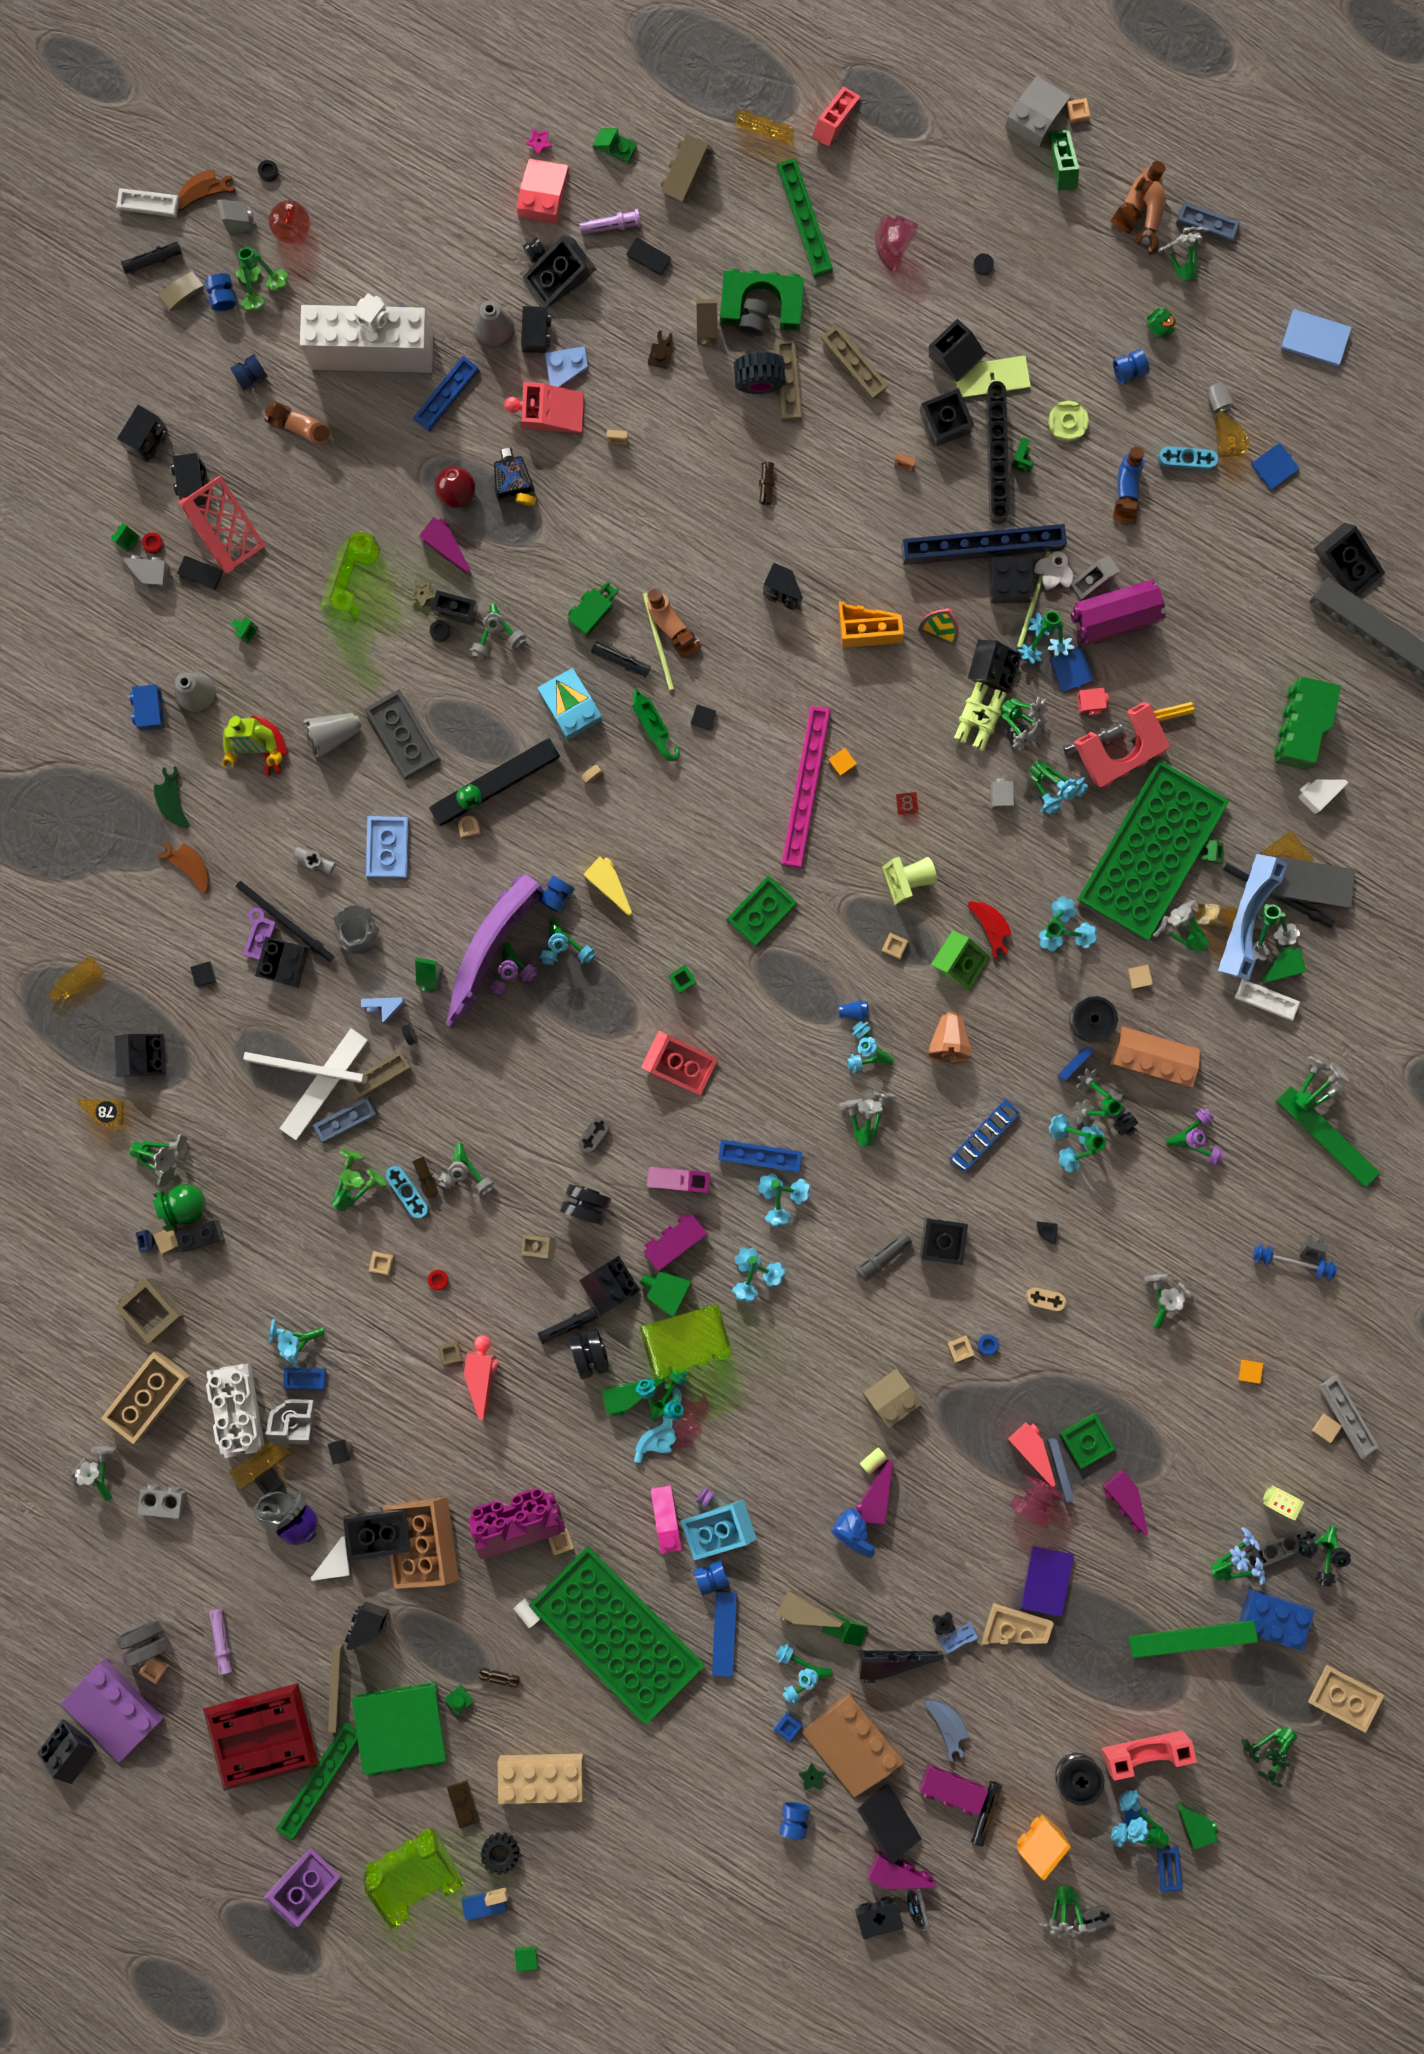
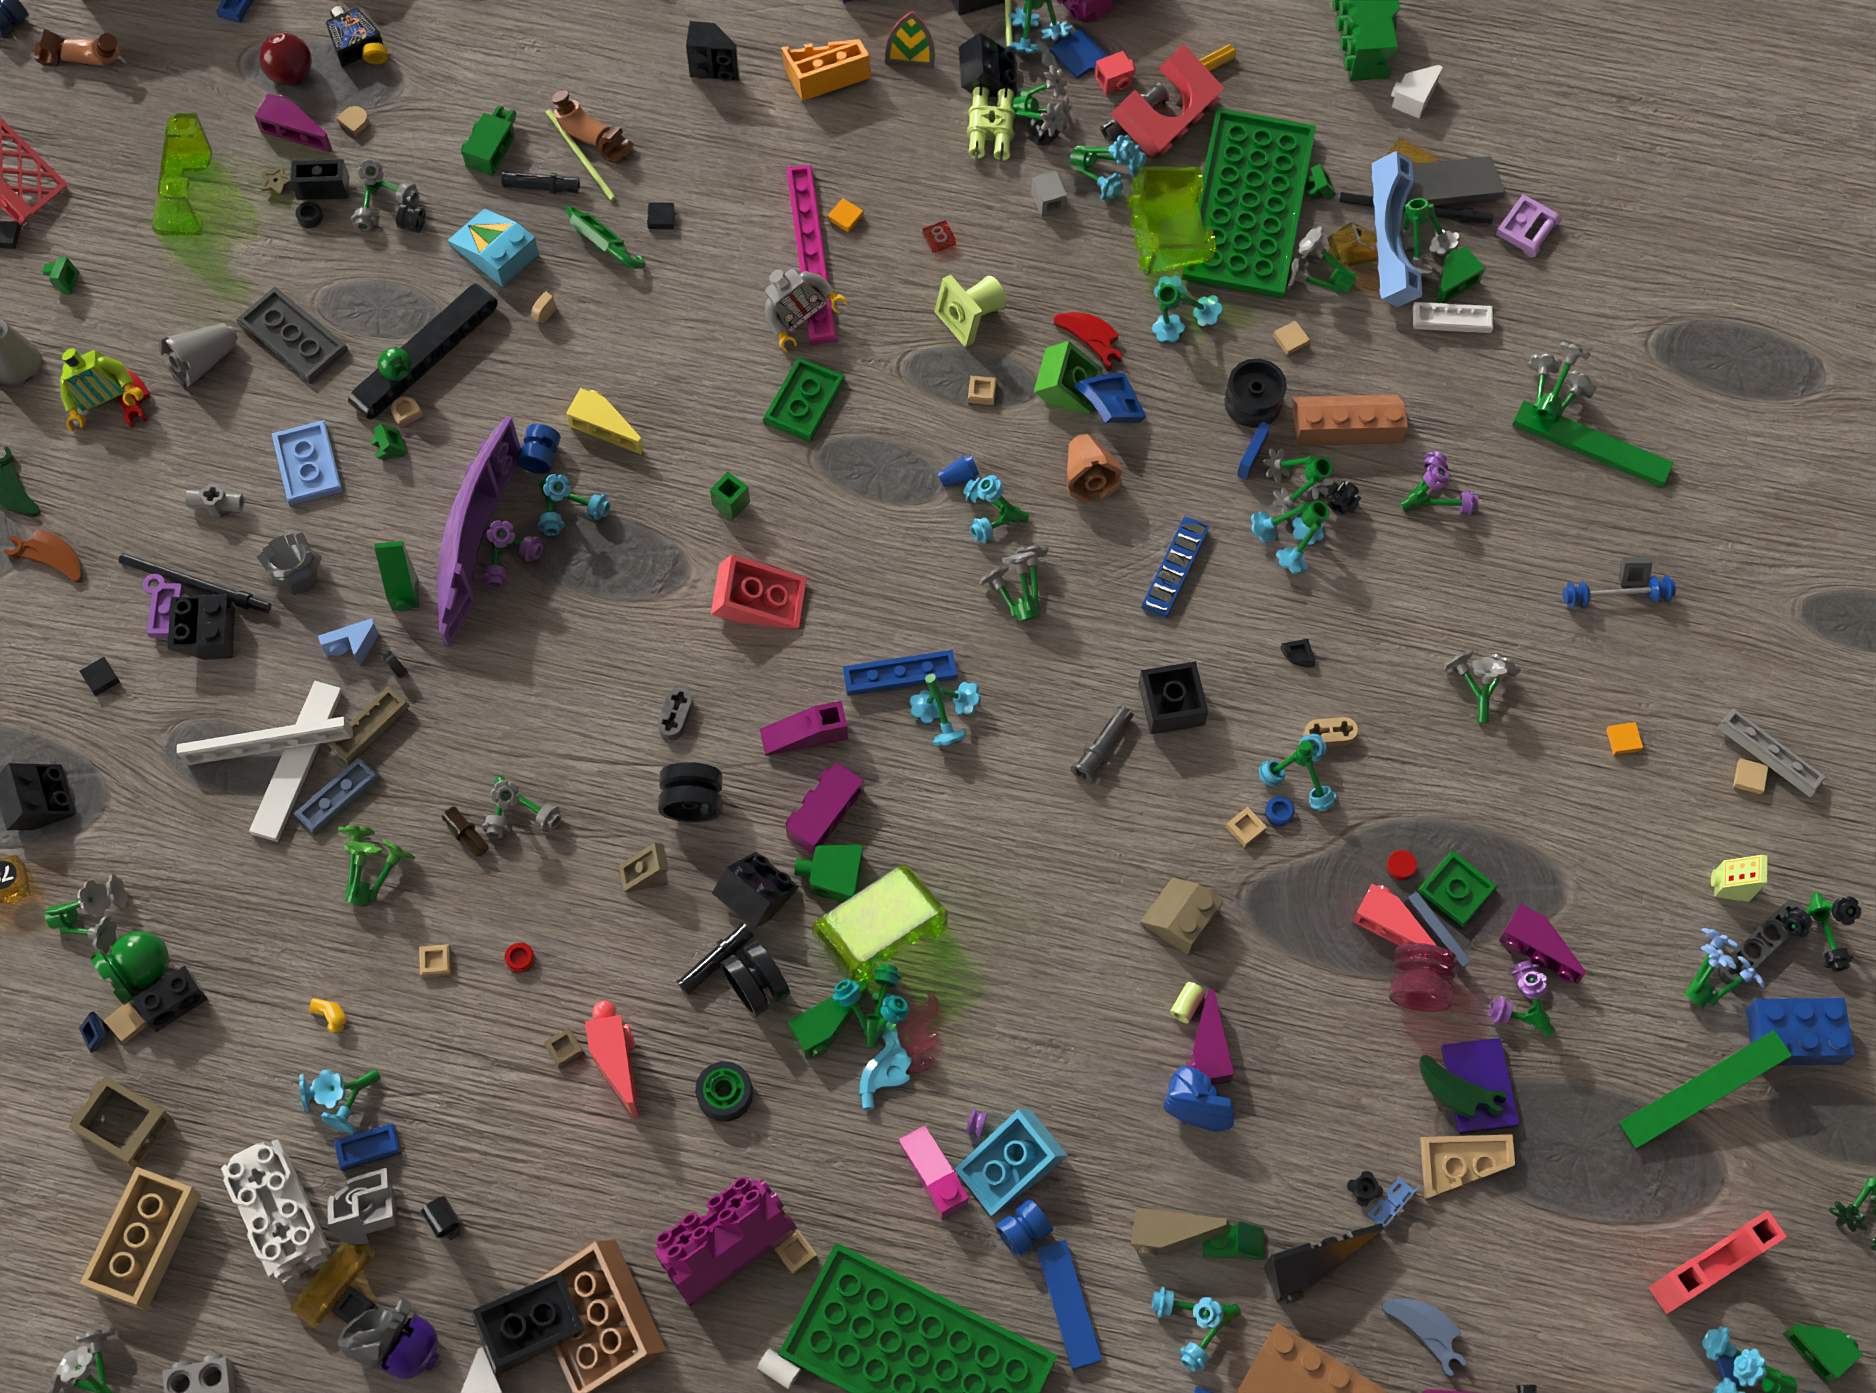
camera: 20 degrees left, 20 degrees down
medium azure beam [386,1166,429,1218] -> none
medium azure plant [732,1248,786,1302] -> none
black wheel [1055,1752,1105,1806] -> none
none -> yellow arm [309,998,346,1033]
none -> tan tile [336,106,368,137]
none -> green tile [370,423,407,461]
none -> black wheel [396,203,426,233]
none -> wheel [695,1061,753,1122]
none -> light grey torso [765,268,847,352]
none -> blue plate [1075,373,1147,423]
none -> clear neon green windscreen [1127,166,1216,276]
none -> medium azure plant [1259,733,1337,811]
none -> red tile [1386,850,1417,880]
none -> dark green piece [1419,1055,1507,1119]
none -> medium lavender plant [1488,960,1555,1036]
none -> lavender plate [1496,194,1561,258]

